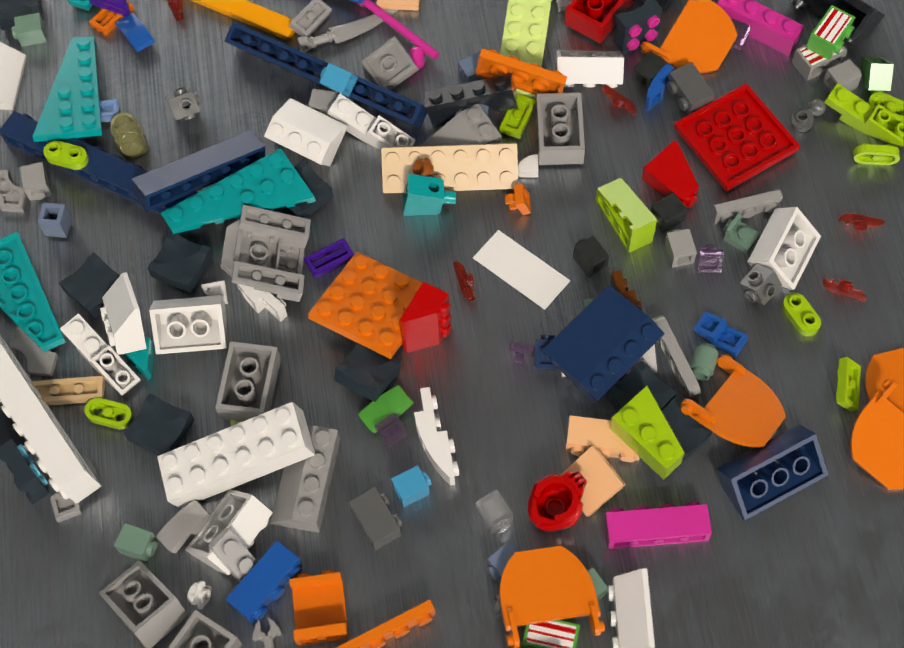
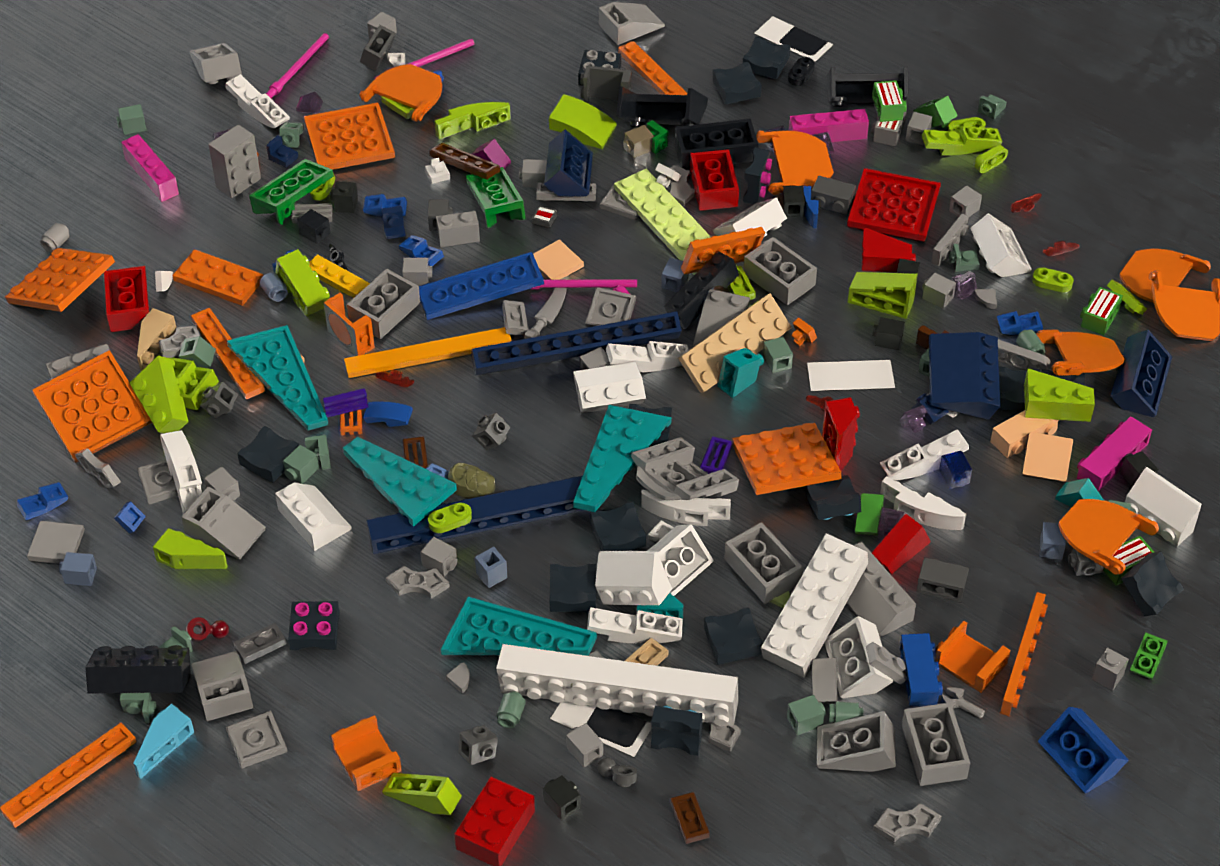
camera: 45 degrees left, 15 degrees down
lime plate [84,398,133,430] -> none
brick [132,130,265,212] -> none
white plate [187,581,212,610] -> none
dark azure brick [319,63,358,98] -> none
dark azure brick [391,465,432,507] -> none
dark orange plate [413,158,434,177] -> none
clear brick [476,489,513,534] -> none
white tile [518,154,538,178] -> none
red helmet [527,472,587,531] -> none
clear red piece [602,84,636,116] -> none
dark grey brick [739,263,782,305] -> none
dark grey plate [790,98,826,132] -> none
none -> sand green bracket [305,435,331,470]
none -> reddish brown tile [403,436,428,469]
none -> sand green brick [763,337,793,373]
none -> sand green brick [829,702,863,723]
none -> red slope [872,514,931,574]
none -> white slope [880,429,969,480]
none -> clear blue brick [939,451,972,489]
none -> light grey brick [949,186,982,217]
none -> light grey tile [974,289,997,309]
none -> teal slope [1055,478,1105,507]
none -> brick [1080,287,1123,336]
none -> pearl dark grey brick [1119,451,1159,487]

